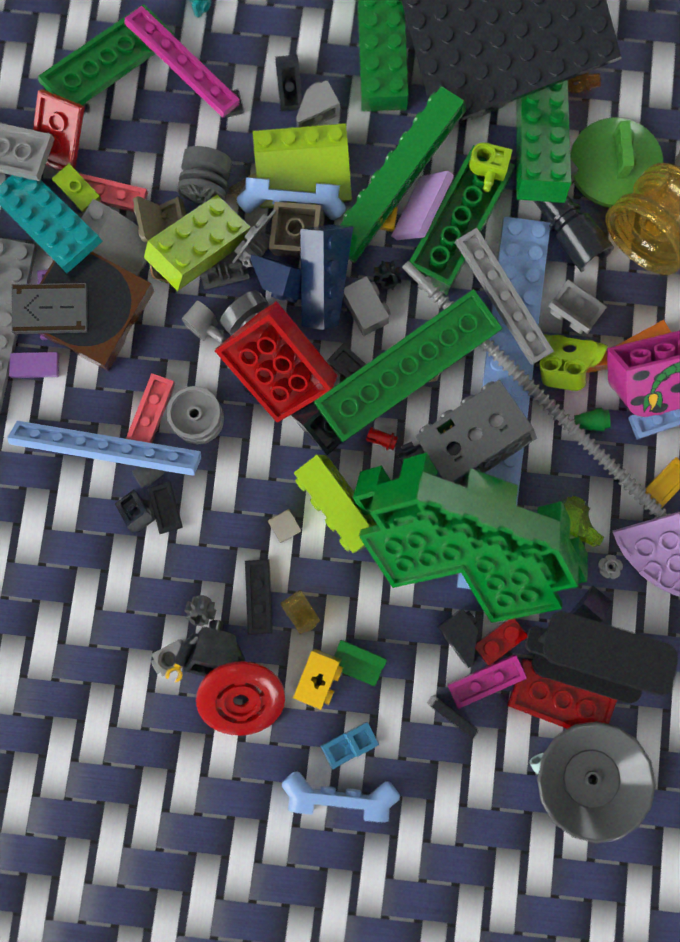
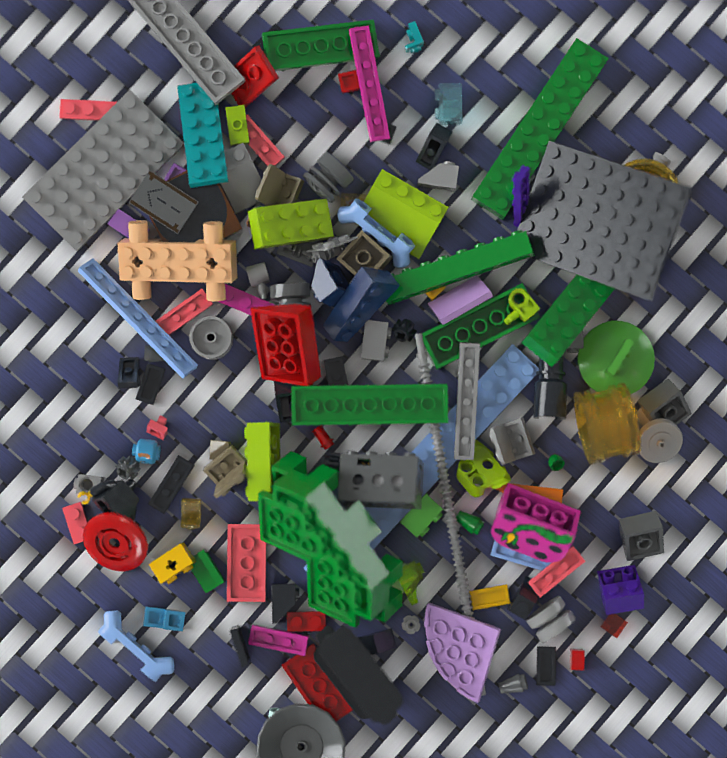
camera: 30 degrees right, 5 degrees up
none -> coral plate [62,502,88,544]
none -> light nougat piece [118,220,238,301]
none -> dark azure head [132,439,161,464]
none -> coral tile [146,415,168,440]
none -> dark tan bracket [203,445,247,498]
none -> dark pink plate [217,284,275,316]
none -> coral plate [227,524,266,602]
none -> red plate [338,70,360,94]
none -> bright green brick [400,493,443,537]
none -> clear light blue brick [435,83,462,125]
none -> dark purple plate [512,165,530,227]
none -> green hinge [548,454,565,471]

